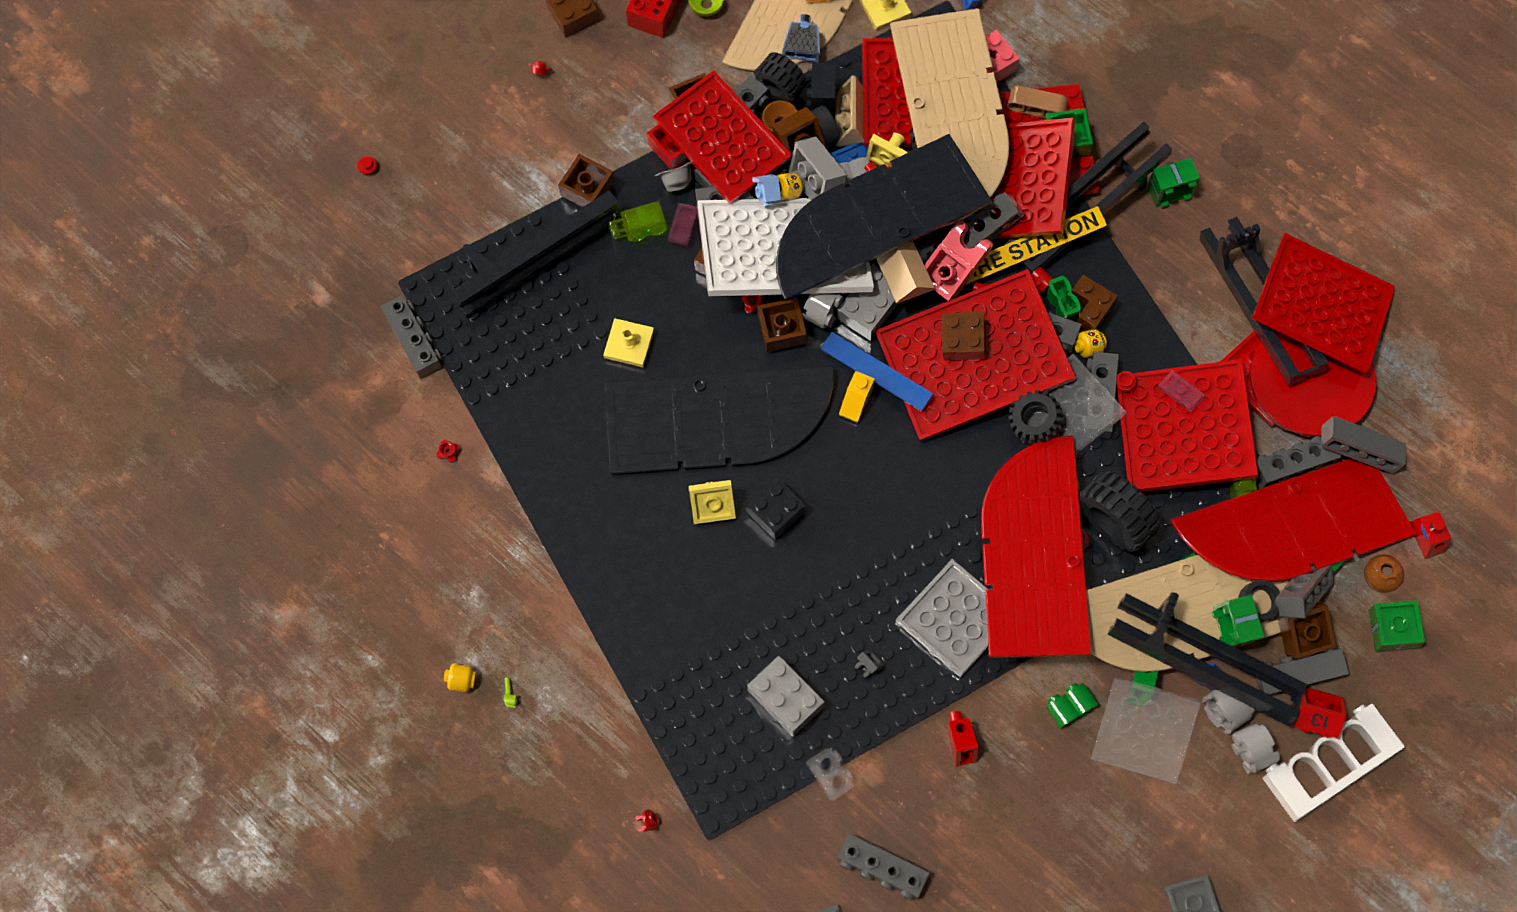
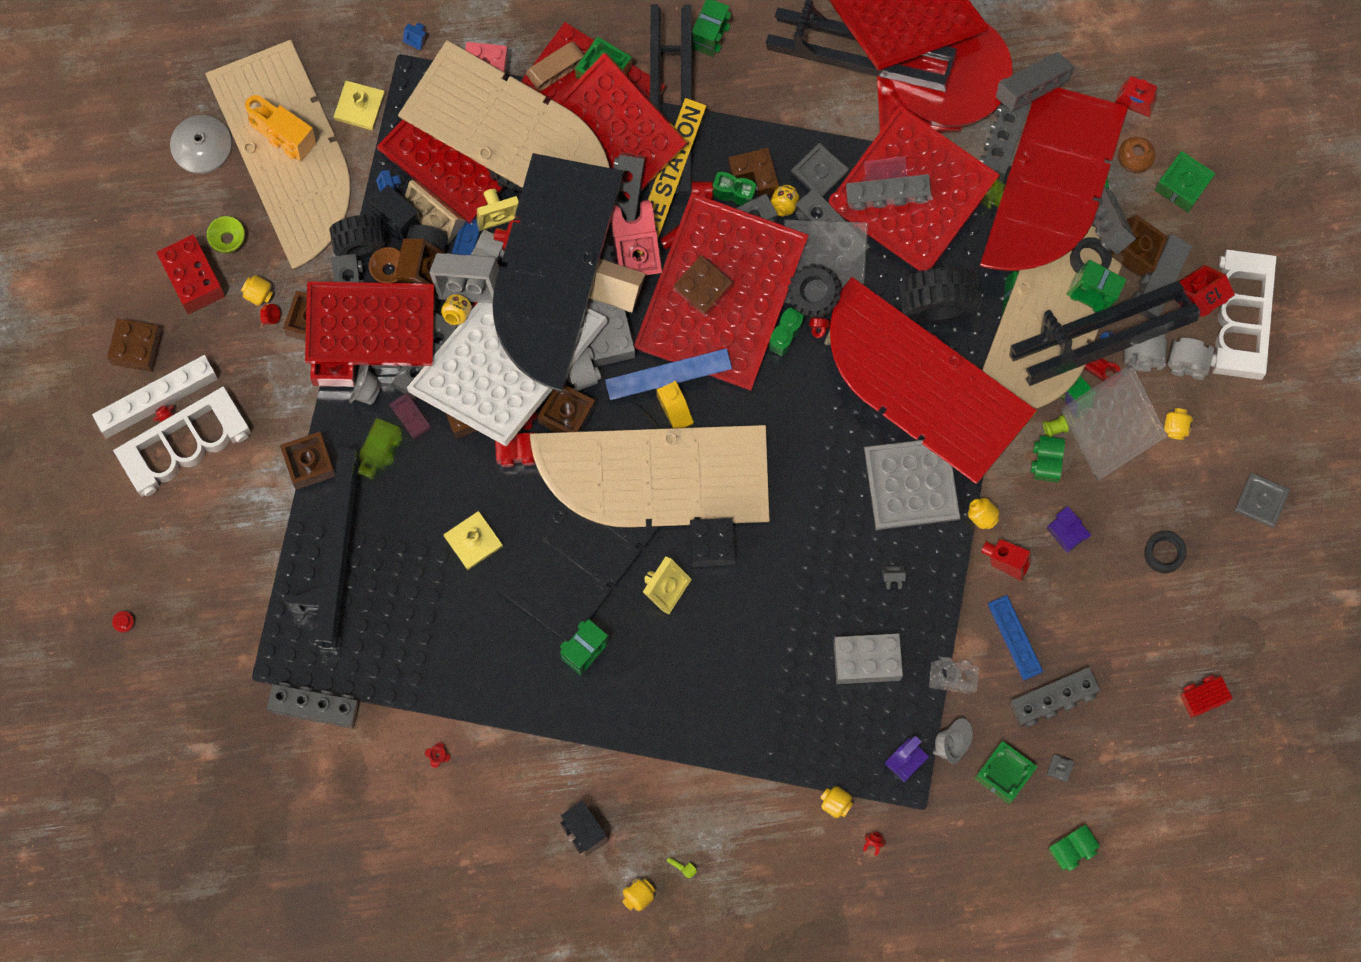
camera: 55 degrees left, 5 degrees up
light blue brick [752,175,781,206] -> none
torso [782,14,820,62] -> none
none -> white brick [92,355,218,439]
none -> white fence [113,386,251,497]
none -> yellow head [241,275,273,306]
none -> red tile [260,304,281,325]
none -> blue tile [376,170,401,192]
none -> red brick [495,433,537,467]
none -> tan door [530,425,769,527]
none -> green container [560,619,609,676]
none -> black brick [560,800,608,857]
none -> green brick [769,308,803,356]
none -> dark grey plate [791,143,849,197]
none -> red tile [809,318,830,338]
none -> yellow head [820,786,854,818]
none -> dark grey brick [846,174,933,210]
none -> dark purple piece [884,736,929,783]
none -> light grey piece [932,718,973,764]
none -> yellow head [968,498,999,529]
none -> green container [975,741,1037,805]
none -> blue tile [987,595,1043,681]
none -> lime bush [1042,415,1069,437]
none -> dark purple piece [1046,506,1091,553]
none -> red piece [1084,358,1121,387]
none -> black tyre [1144,531,1186,574]
none -> yellow head [1164,408,1193,440]

